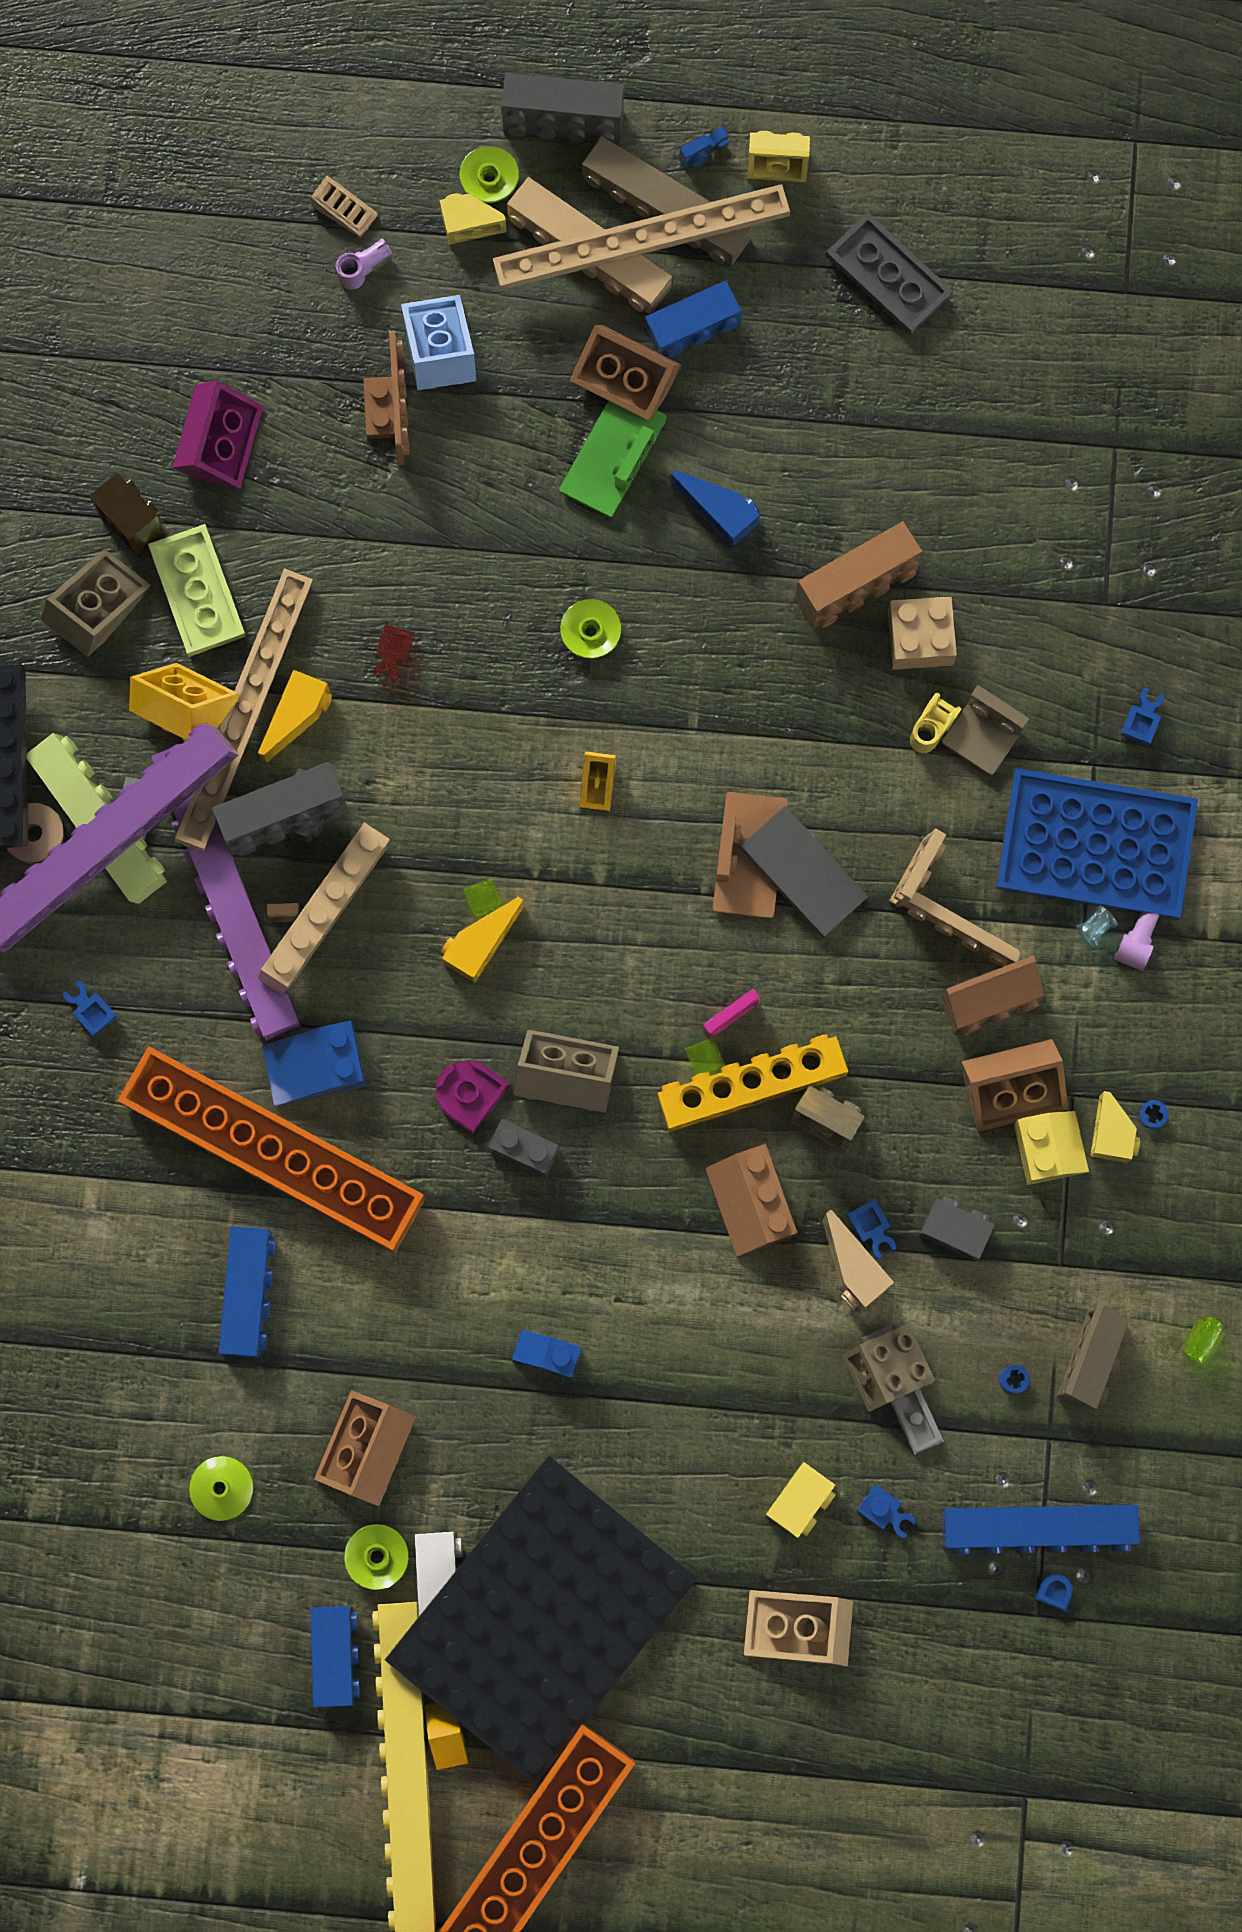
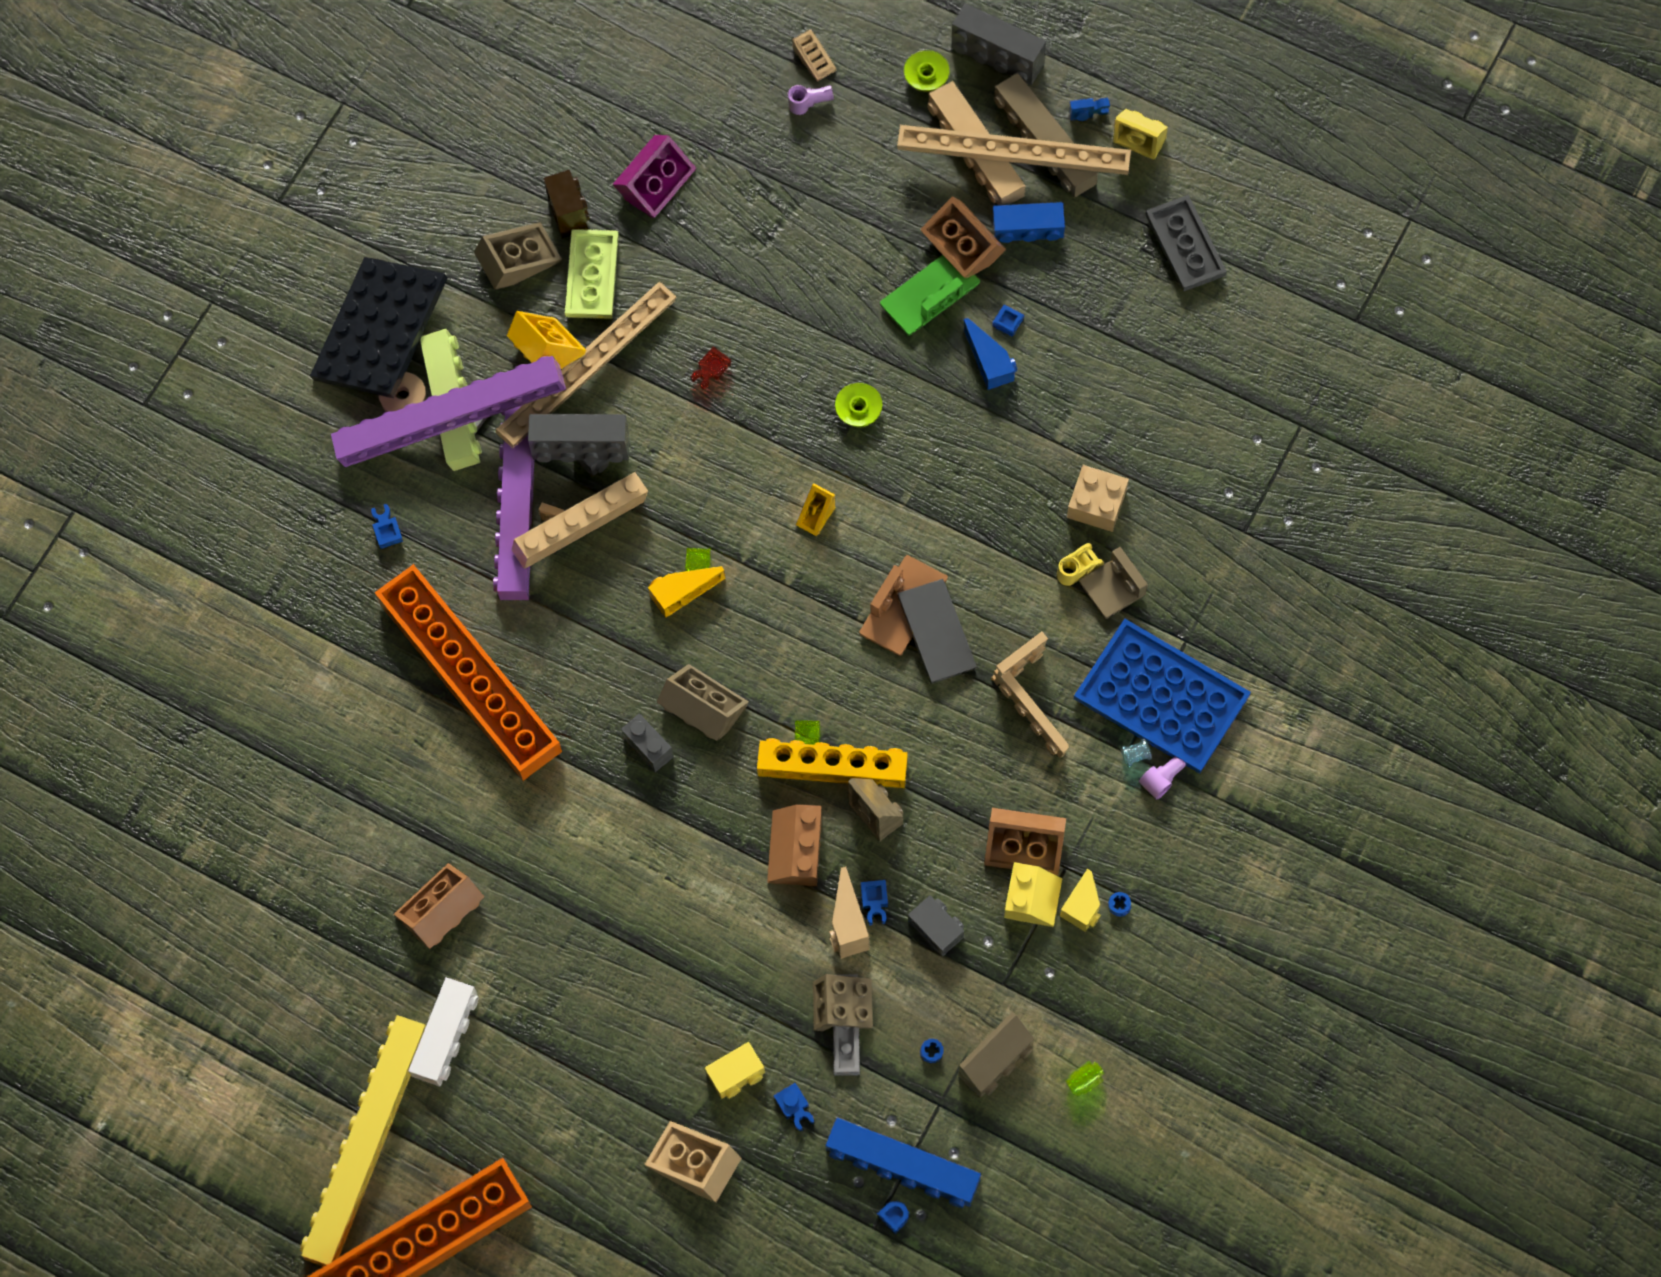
camera: 25 degrees right, 10 degrees down
lime dish [189,1456,253,1521] -> none
blue brick [219,1226,276,1358] -> none
yellow slope [258,670,332,763] -> none
blue slope [262,1020,367,1107] -> none
blue brick [311,1606,360,1707] -> none
lime dish [344,1524,409,1590] -> none
medium nougat bracket [363,331,410,465] -> none
black plate [384,1455,697,1785] -> none
light blue slope [401,295,477,390] -> none
yellow slope [424,1703,469,1770] -> none
magenta tile [436,1061,511,1135] -> none
light yellow slope [440,193,507,245] -> none
blue slope [512,1330,582,1380] -> none
dark pink tile [702,989,760,1038] -> none
medium nougat brick [795,521,922,629] -> none
medium nougat slope [940,955,1044,1035] -> none
blue plate [1120,688,1164,746] -> none
none -> blue tile [992,305,1024,337]

